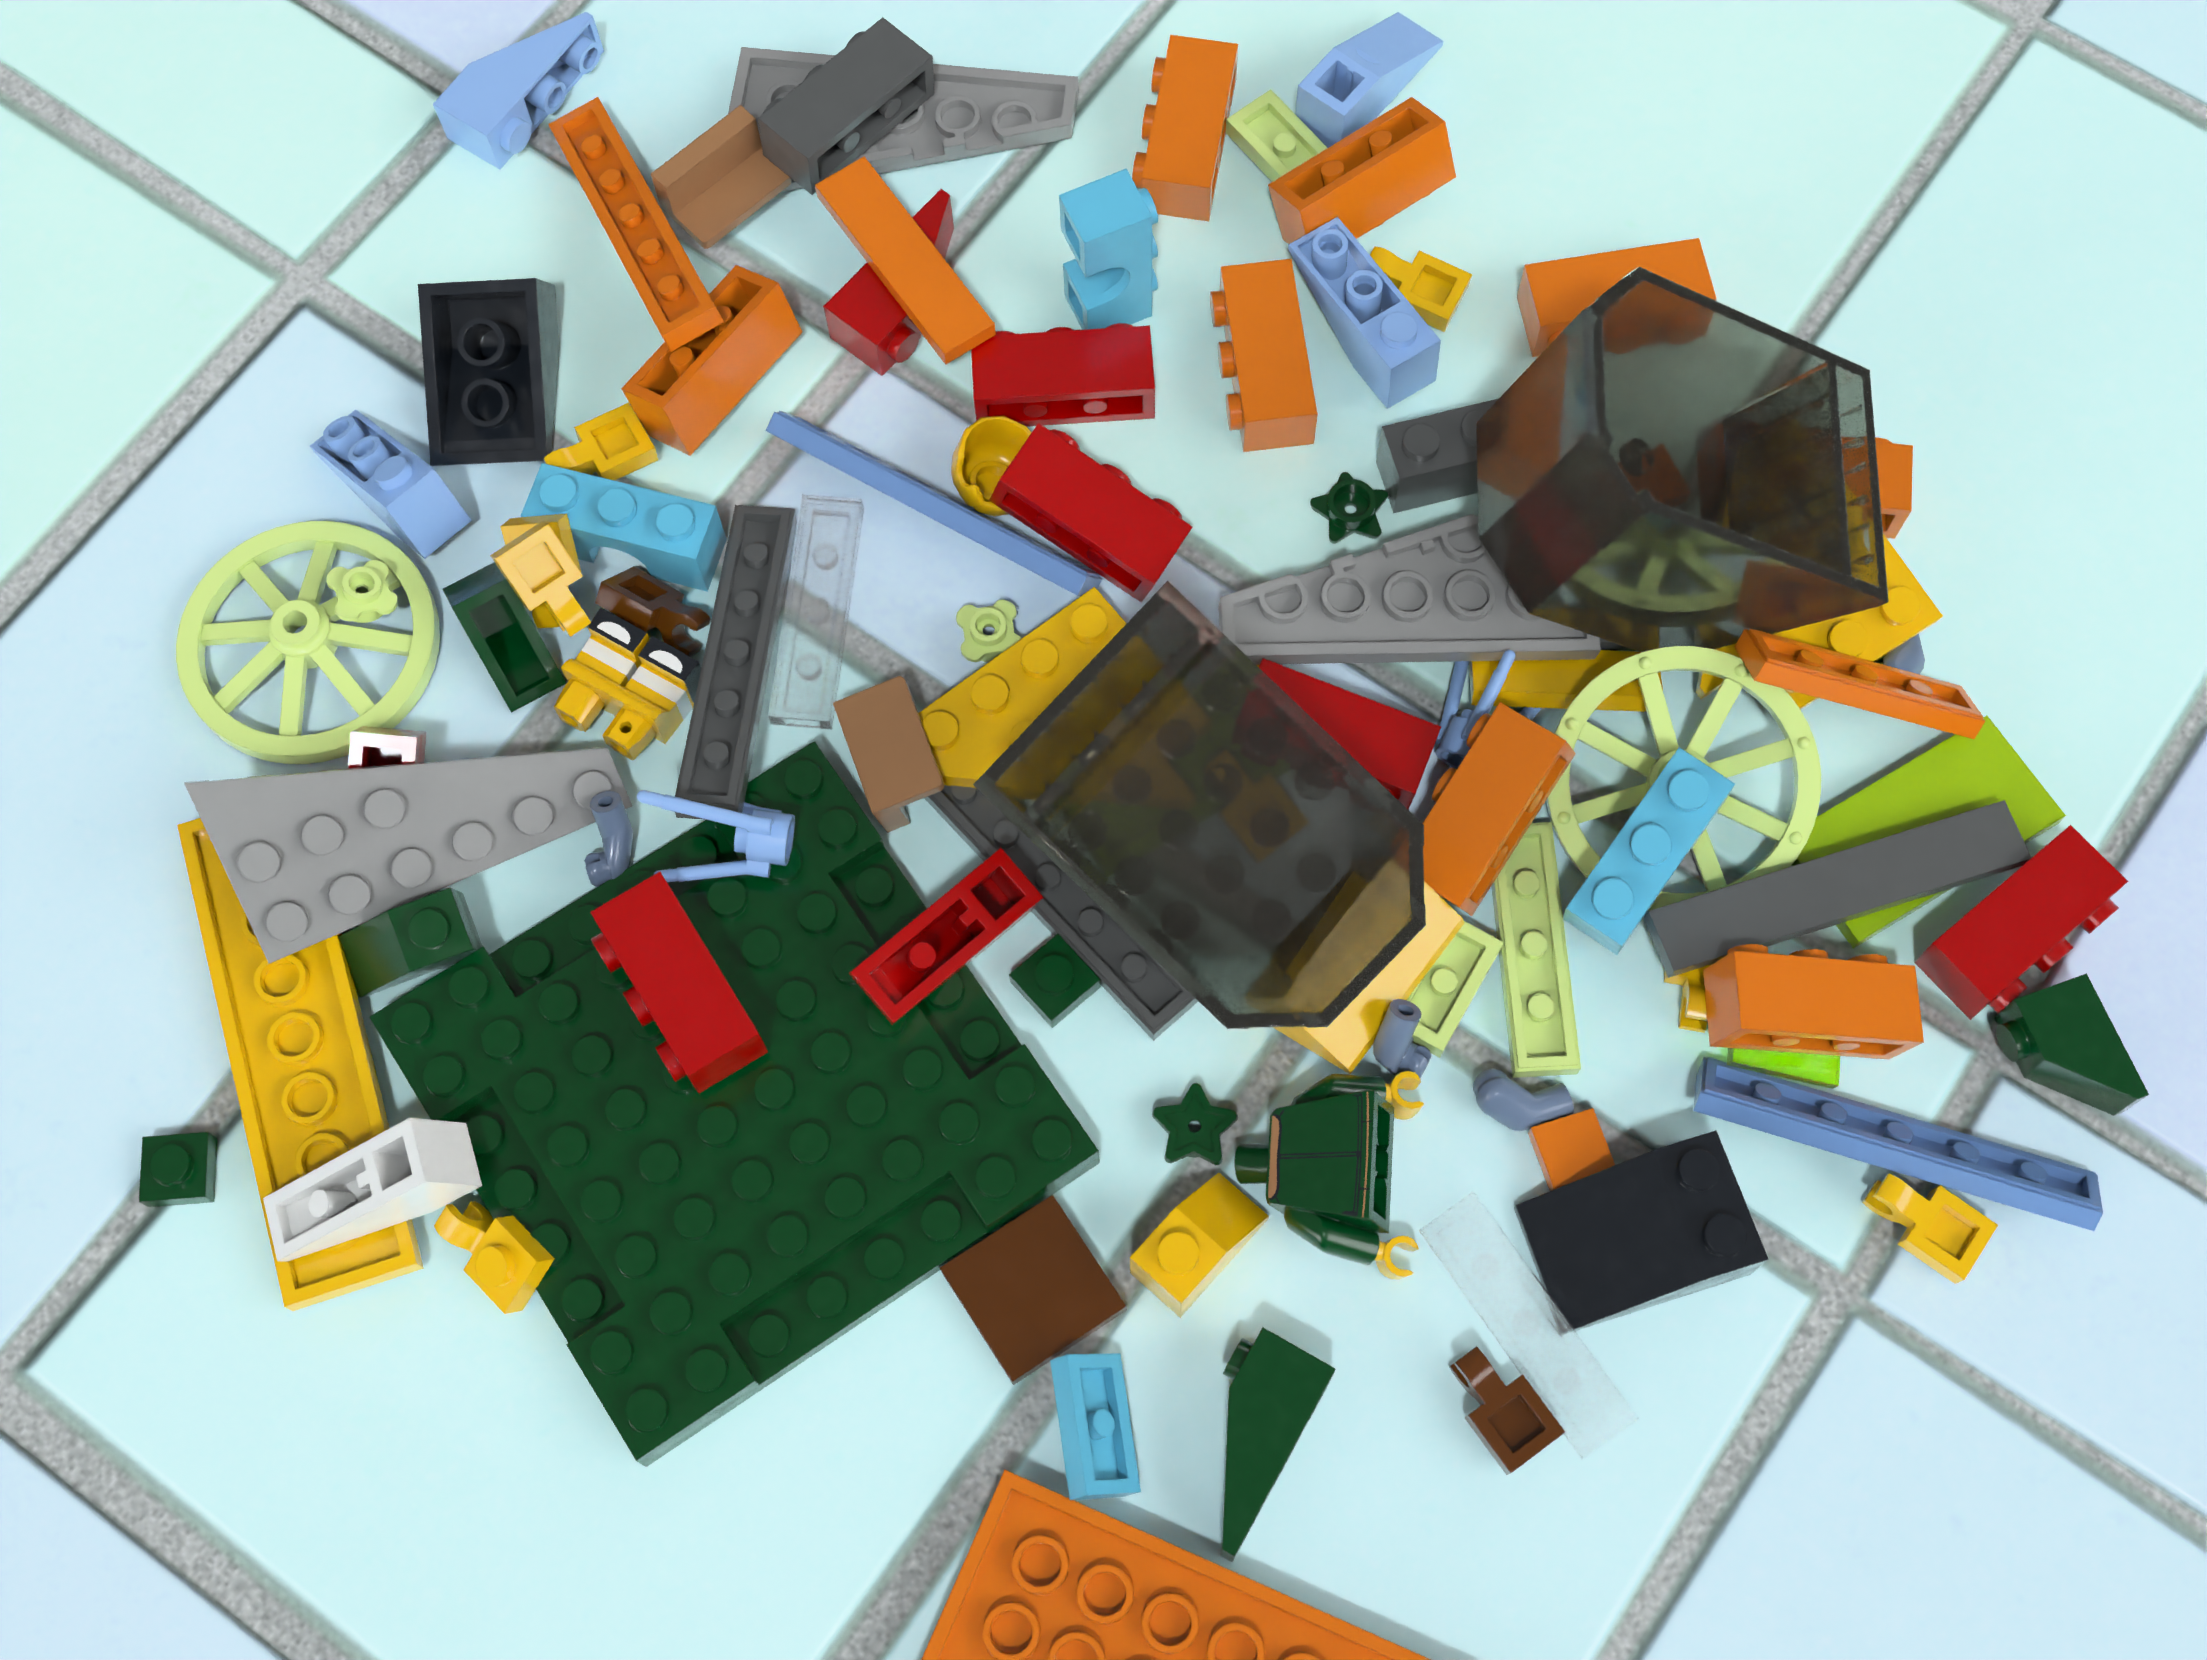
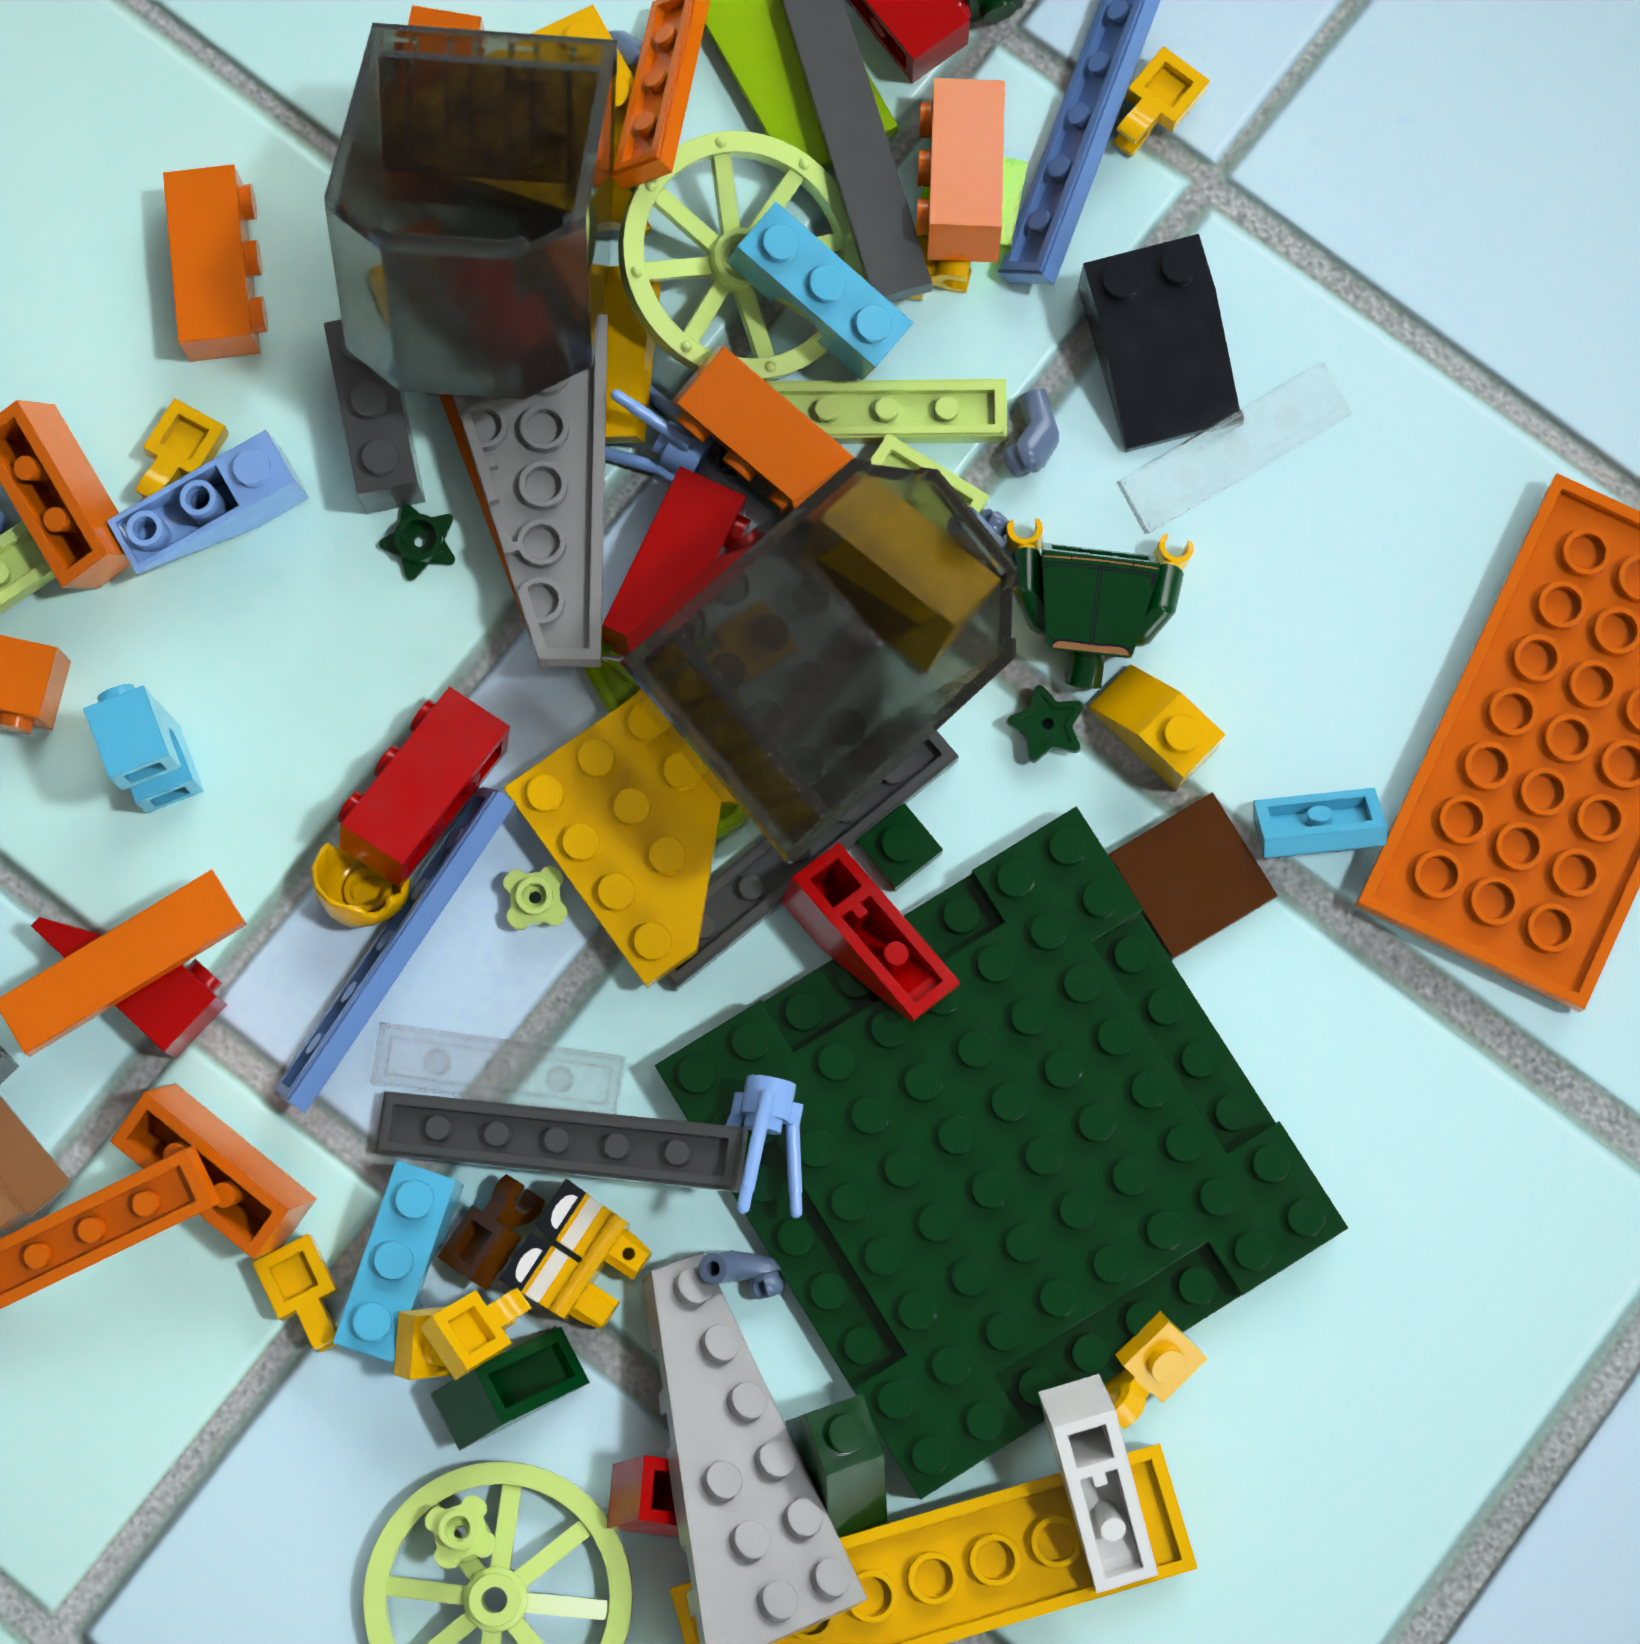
camera: 90 degrees left, 10 degrees up
light blue slope [310,410,472,559] -> none
black slope [418,278,559,466] -> none
red brick [590,872,768,1093] -> none
medium nougat panel [833,676,945,833] -> none
red brick [971,323,1155,427] -> none
orange brick [1210,259,1318,452] -> none
dark green slope [1220,1327,1336,1563] -> none
reddish brown plate [1449,1346,1565,1475] -> none
orange tile [1528,1108,1615,1191] -> none

